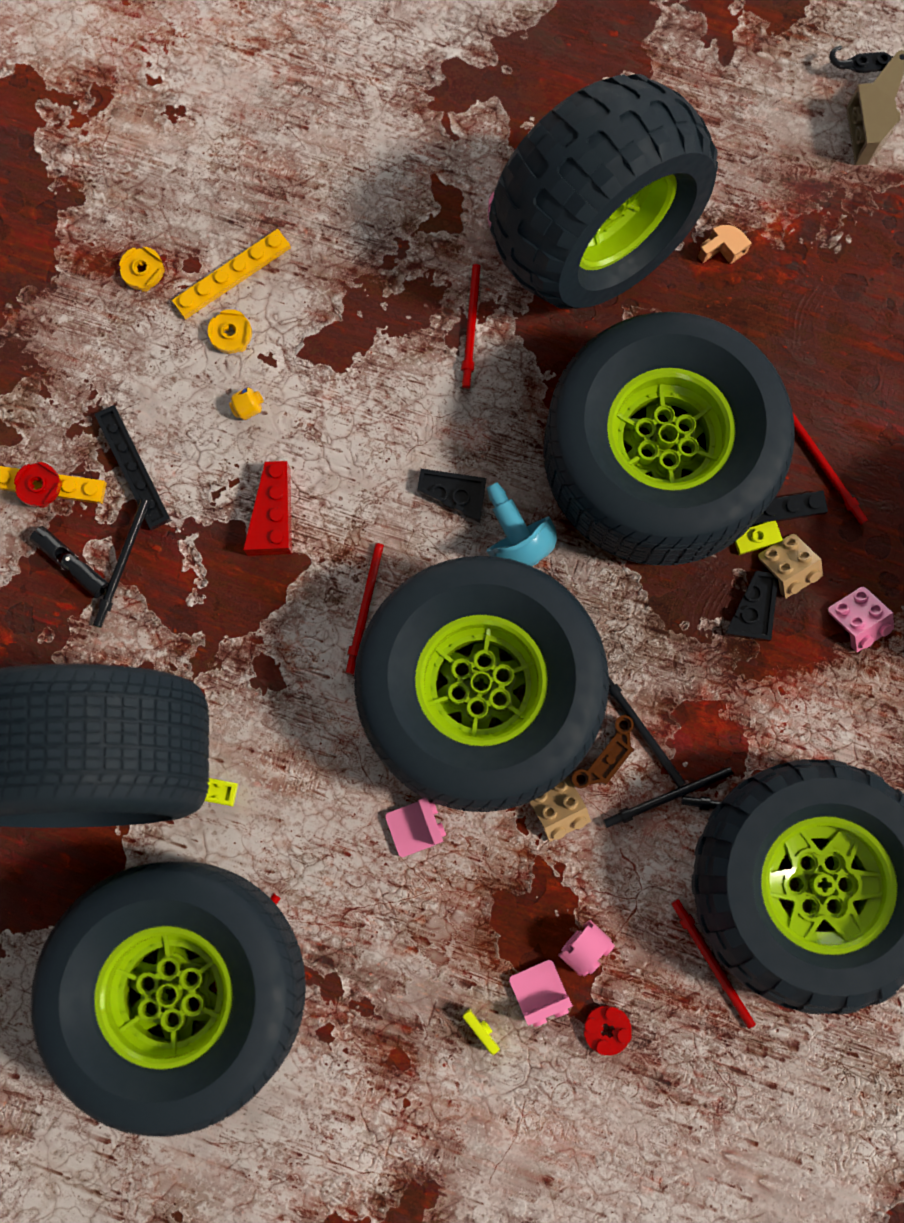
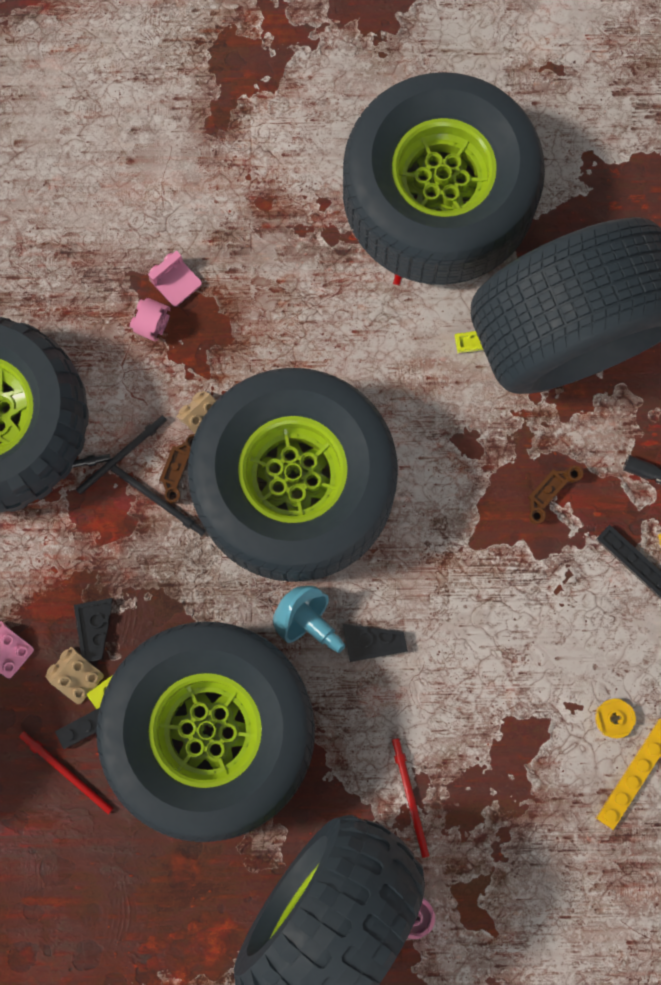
camera: 160 degrees right, 0 degrees up
black bar [93,498,150,628] -> none
yellow head [229,387,264,420] -> none
red wedge [243,461,292,556] -> none
red bar [345,543,384,675] -> none
bright pink bracket [385,798,446,857] -> none
neon yellow plate [463,1008,500,1055] -> none
red plate [583,1005,632,1056] -> none
red bar [671,899,756,1029] -> none
light nougat brick [698,225,751,264] -> none
none -> reddish brown plate [528,465,583,524]

